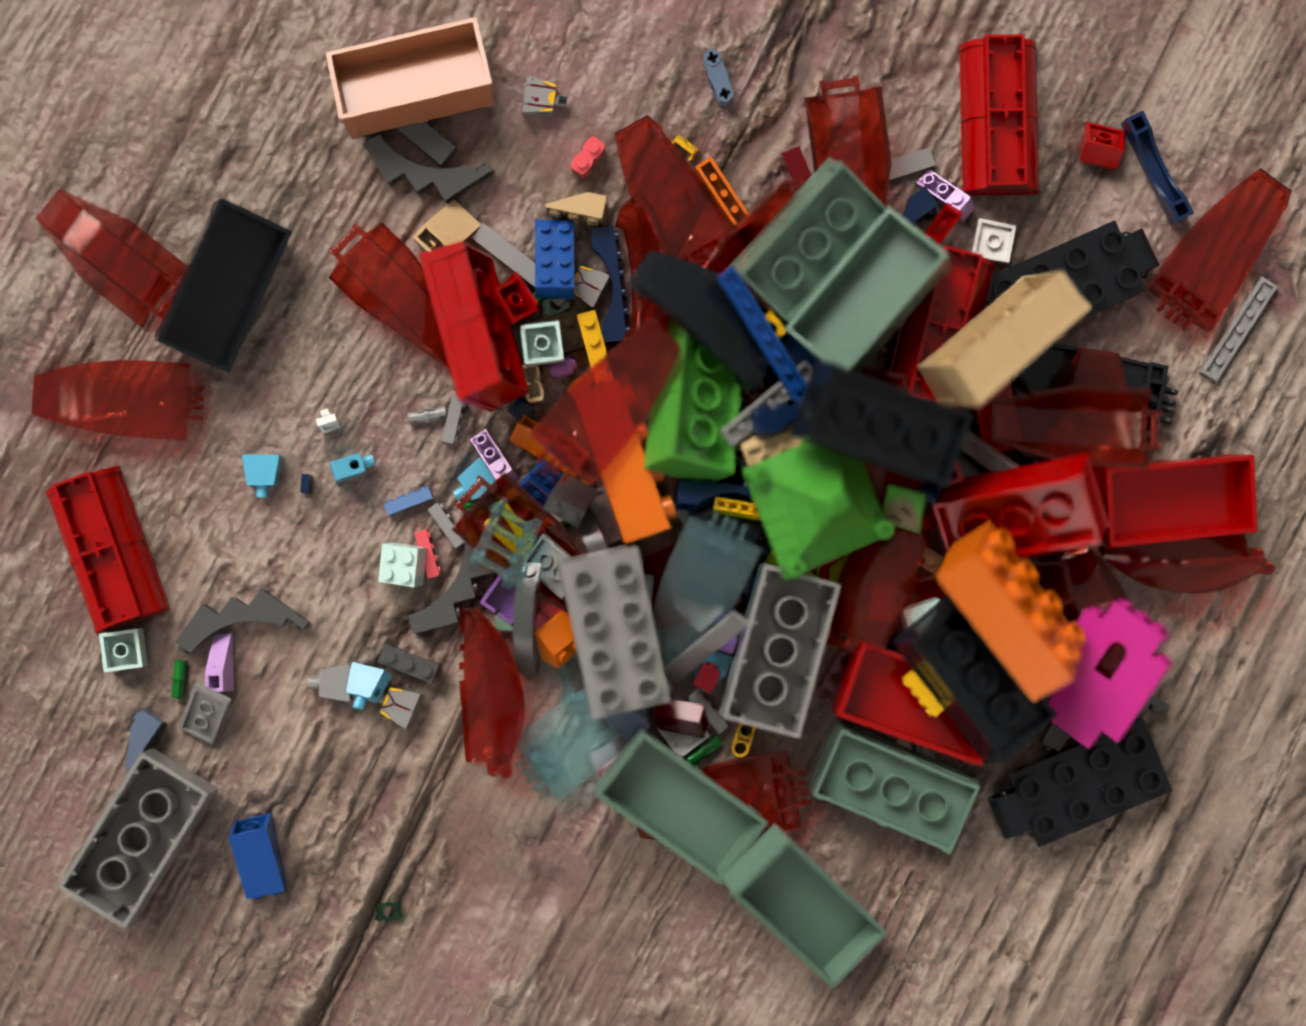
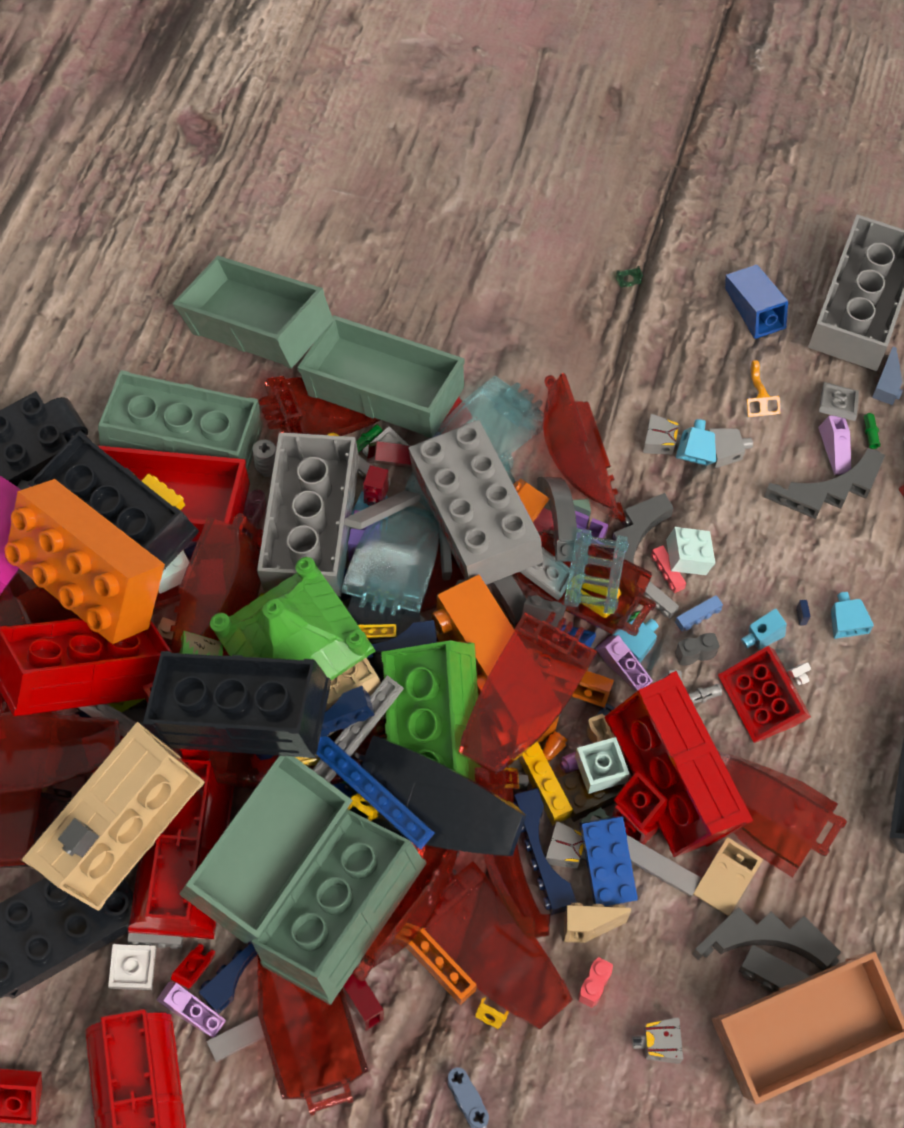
camera: 170 degrees right, 25 degrees down
dark grey brick [378,643,441,683] -> none
none -> dark grey brick [58,818,100,858]
none -> light grey piece [252,440,276,477]
none -> dark grey brick [675,633,720,666]
none -> red slope [718,645,811,743]
none -> light orange piece [747,360,780,417]

